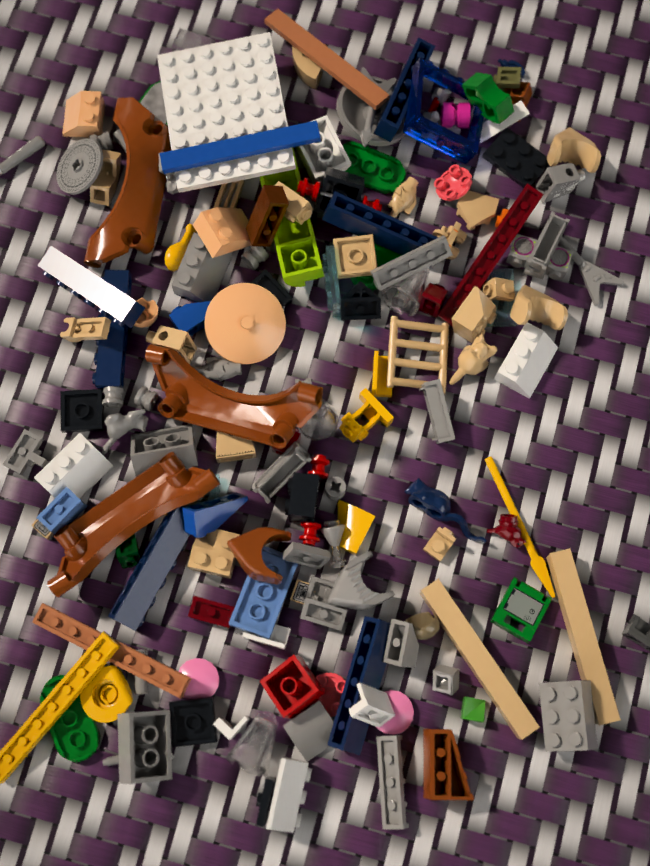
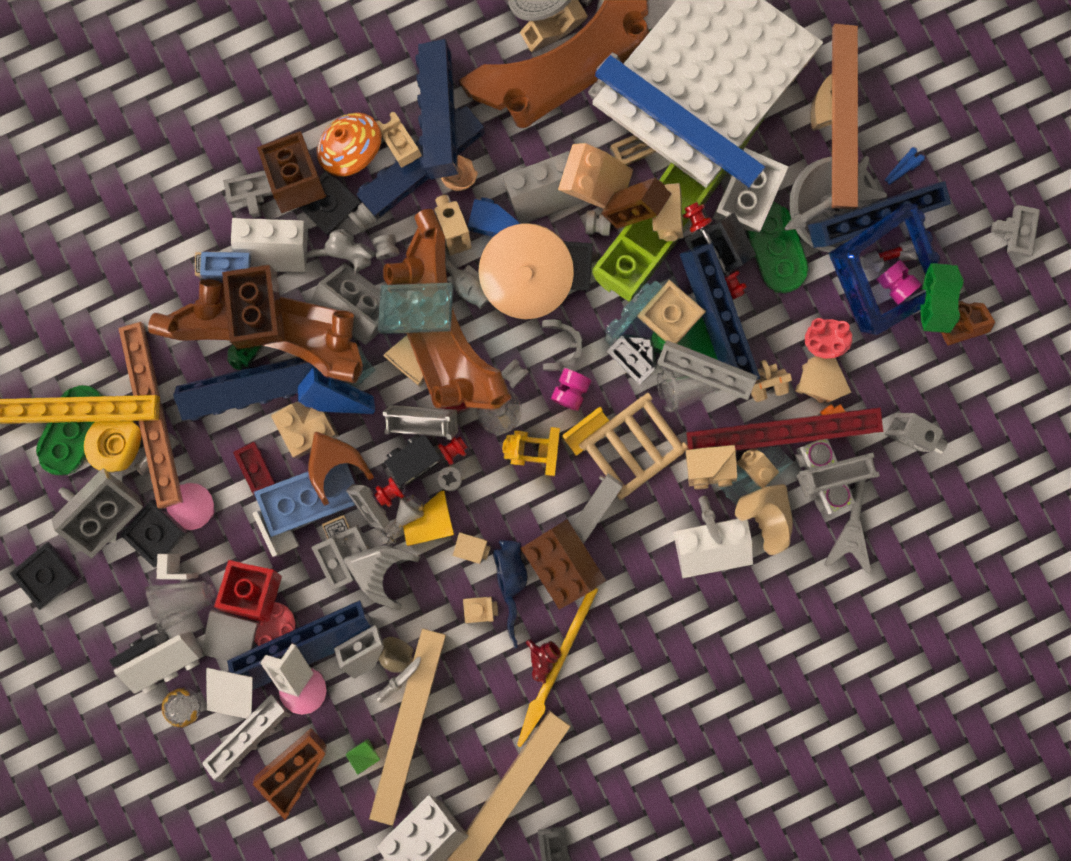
camera: 50 degrees right, 10 degrees up
yellow piece [164,224,196,271] -> none
tan animal [388,177,418,218] -> none
dark red slope [418,283,448,318] -> none
light grey slope [432,665,460,695] -> none
tan animal [449,334,497,385] -> none
white sticker [473,101,530,143] -> none
black plate [482,127,550,188] -> none
container [490,577,552,644] -> none
olive bracket [493,67,521,89] -> none
dark blue piece [498,59,525,79] -> none
tan animal [547,127,601,173] -> none
none -> black plate [9,542,79,610]
none -> clear hair [162,688,201,727]
none -> white sticker [207,668,252,719]
none -> reddish brown brick [222,265,285,349]
none -> reddish brown slope [257,131,326,214]
none -> orange dish [317,113,382,176]
none -> light grey piece [375,657,421,703]
none -> clear light blue plate [378,283,453,334]
none -> tan brick [452,533,491,564]
none -> reddish brown brick [521,519,606,610]
none -> light grey piece [542,320,583,371]
none -> dark pink wheel [551,368,592,411]
none -> light grey piece [699,496,722,544]
none -> blue piece [885,147,925,185]
none -> light grey hinge [991,205,1040,257]

